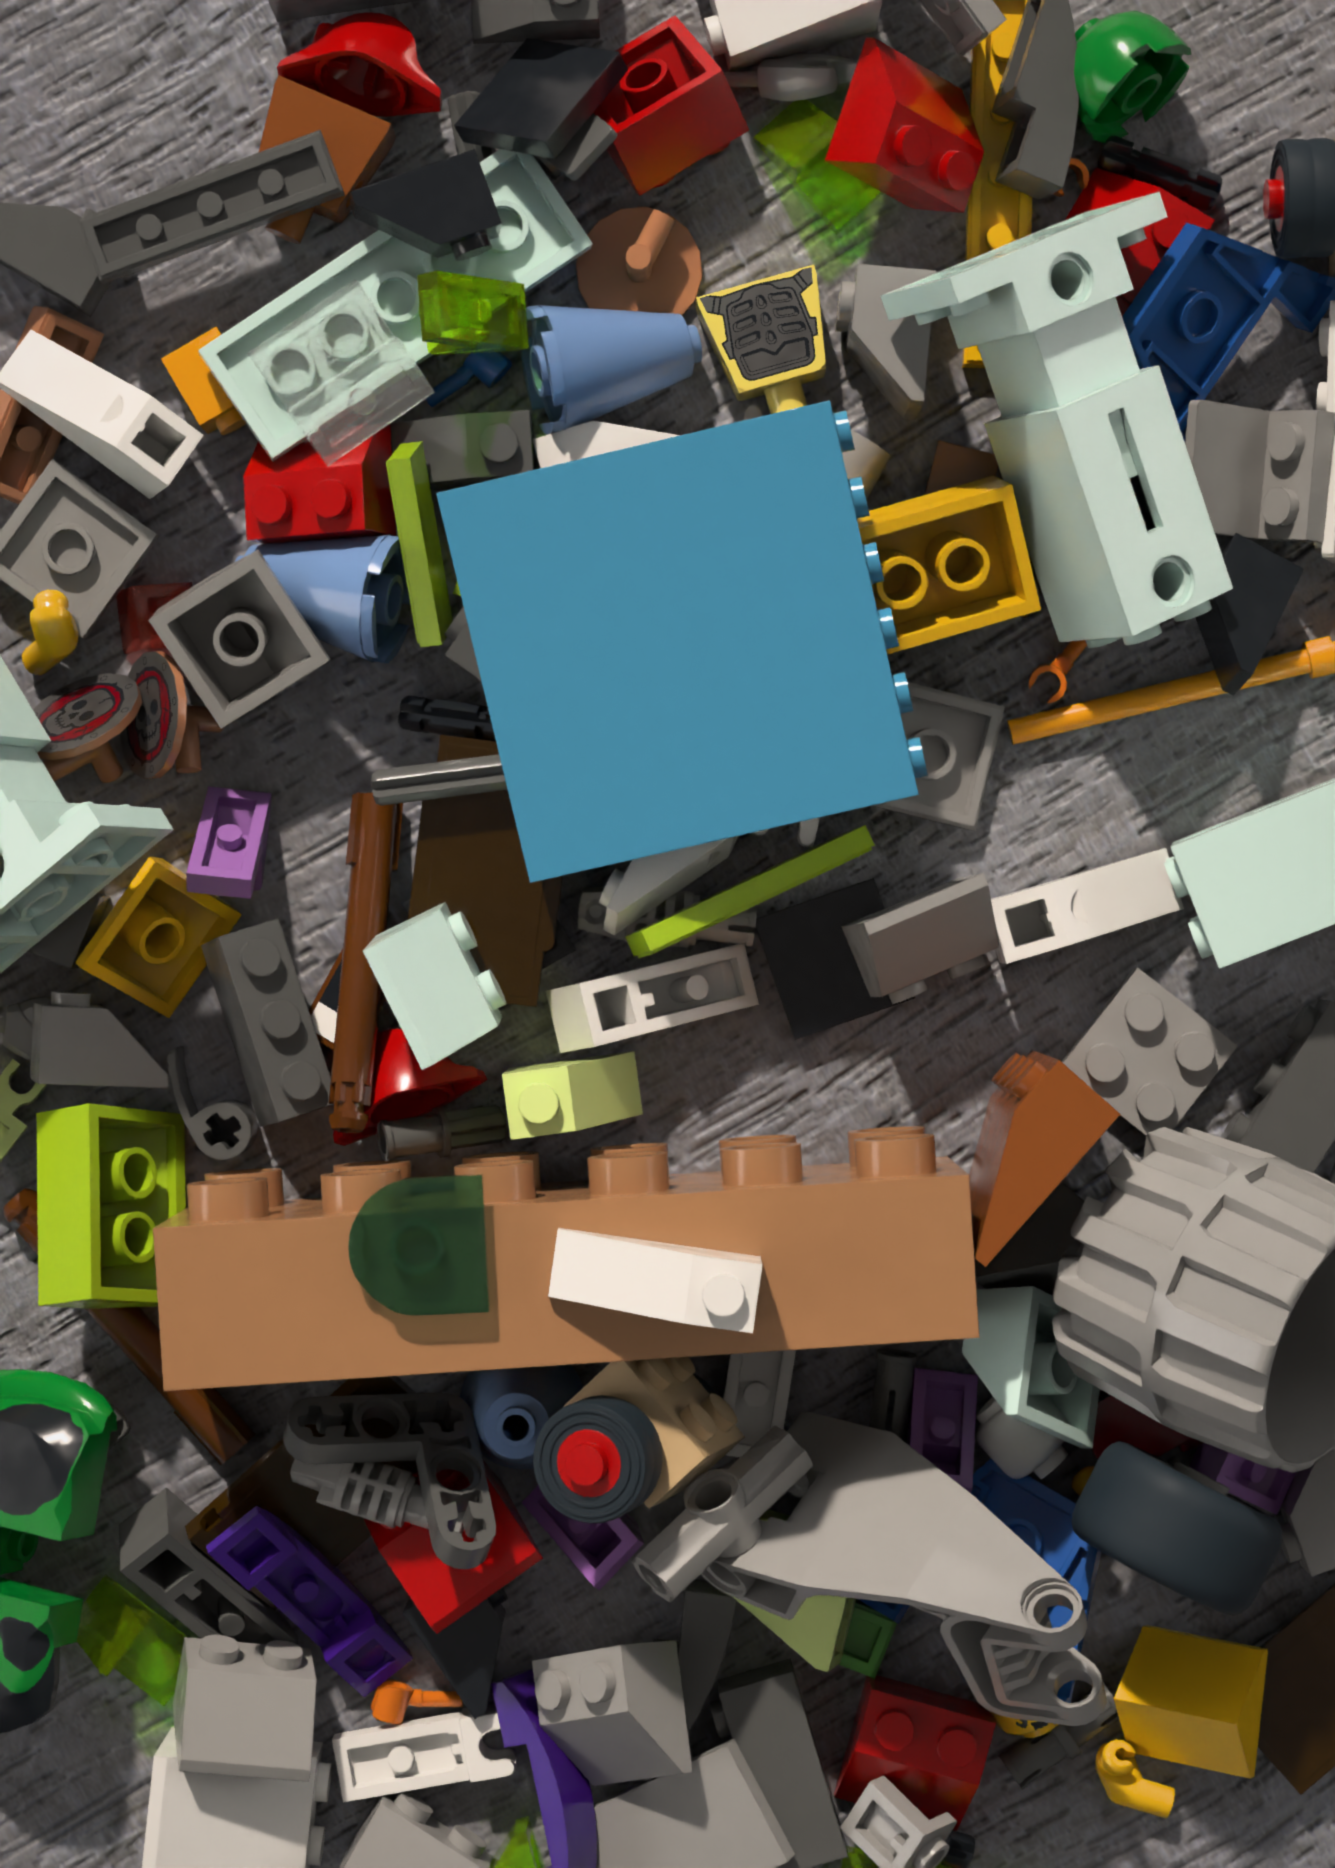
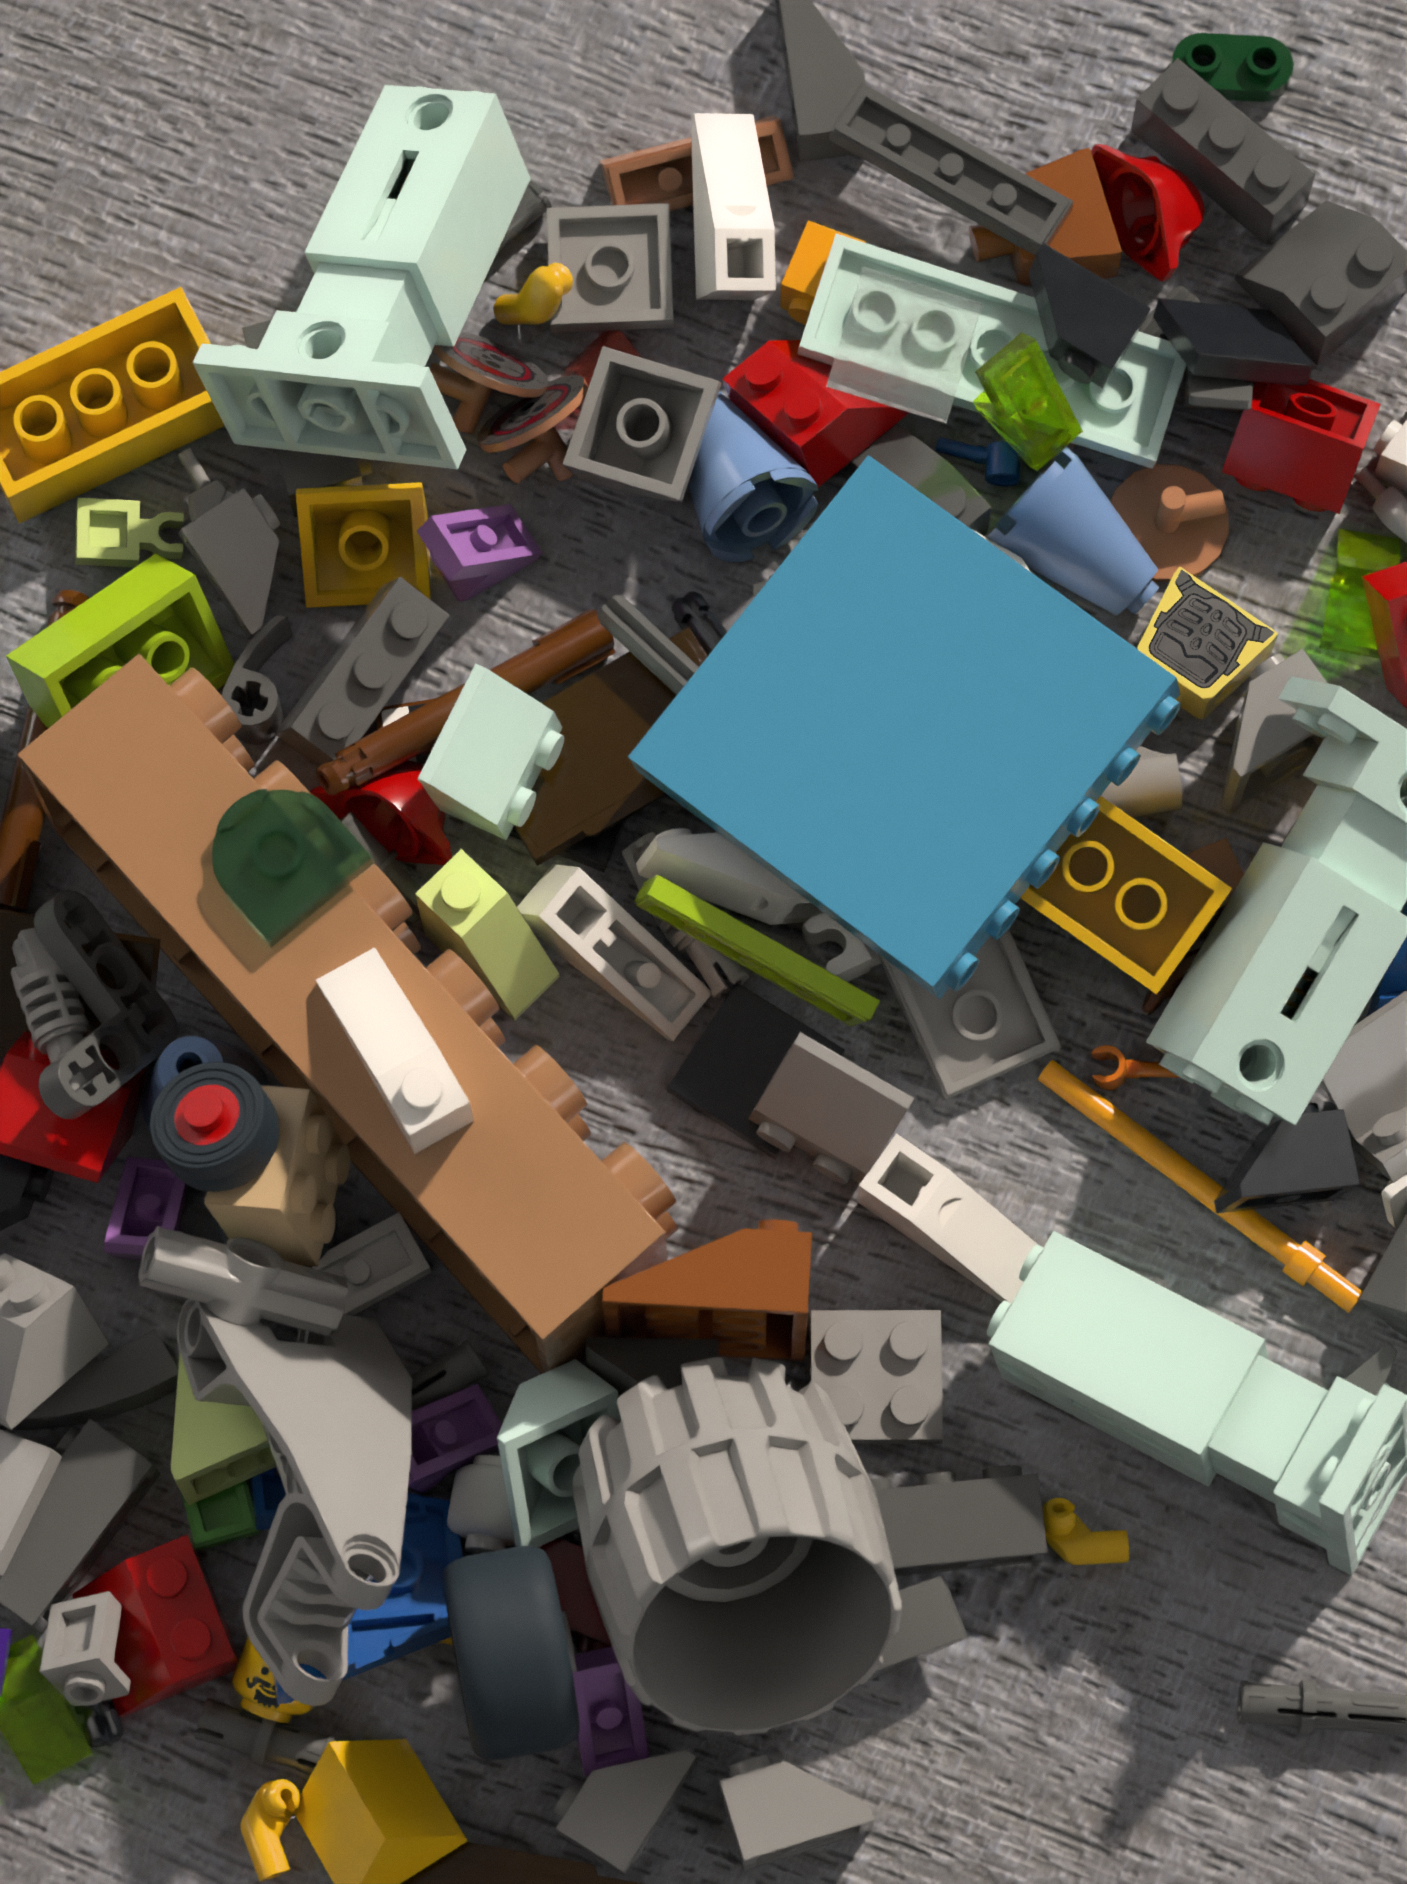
camera: 55 degrees right, 15 degrees down
lime tile [386,441,453,647] -> none

